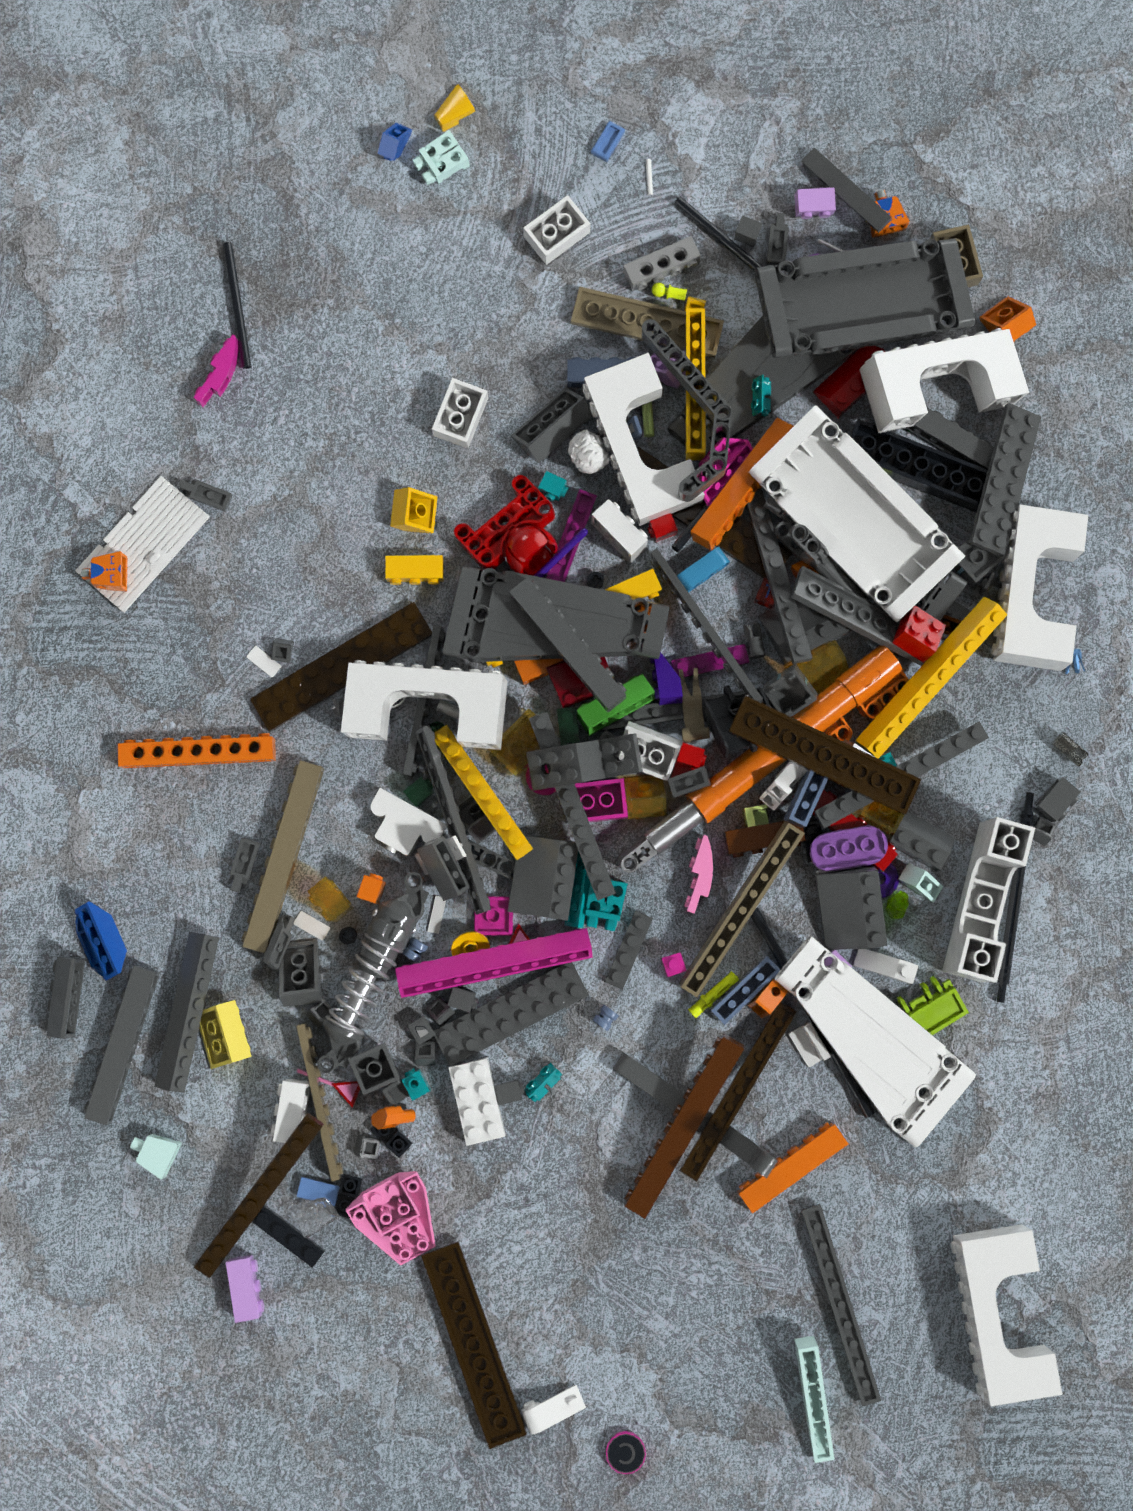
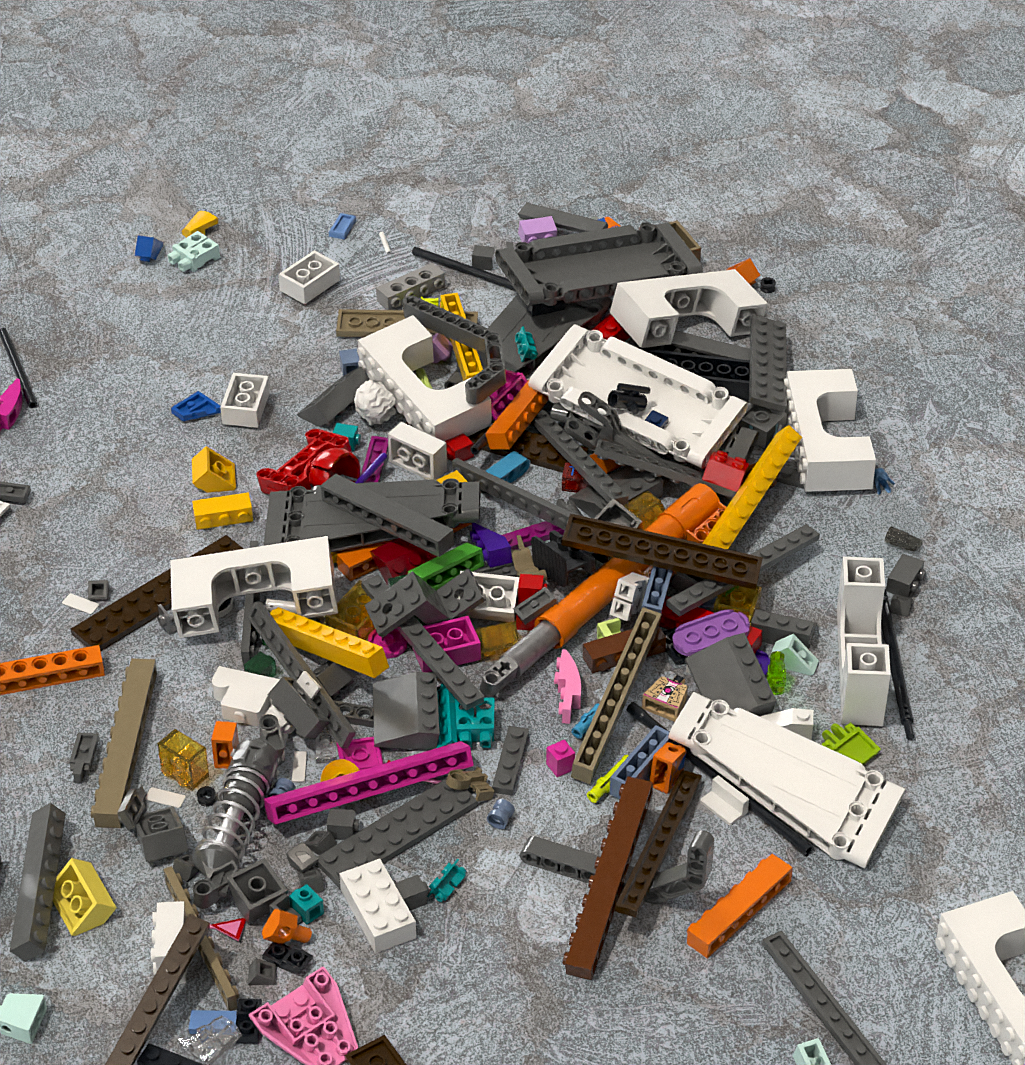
camera: 10 degrees left, 40 degrees down
none -> blue wing [171,391,221,421]
none -> dark tan piece [446,767,495,802]
none -> dark azure pin [571,703,599,739]
none -> black pin [607,383,651,414]
none -> tan torso [642,675,688,722]
none -> dark blue plate [645,410,669,429]
none -> black bush [760,277,776,294]

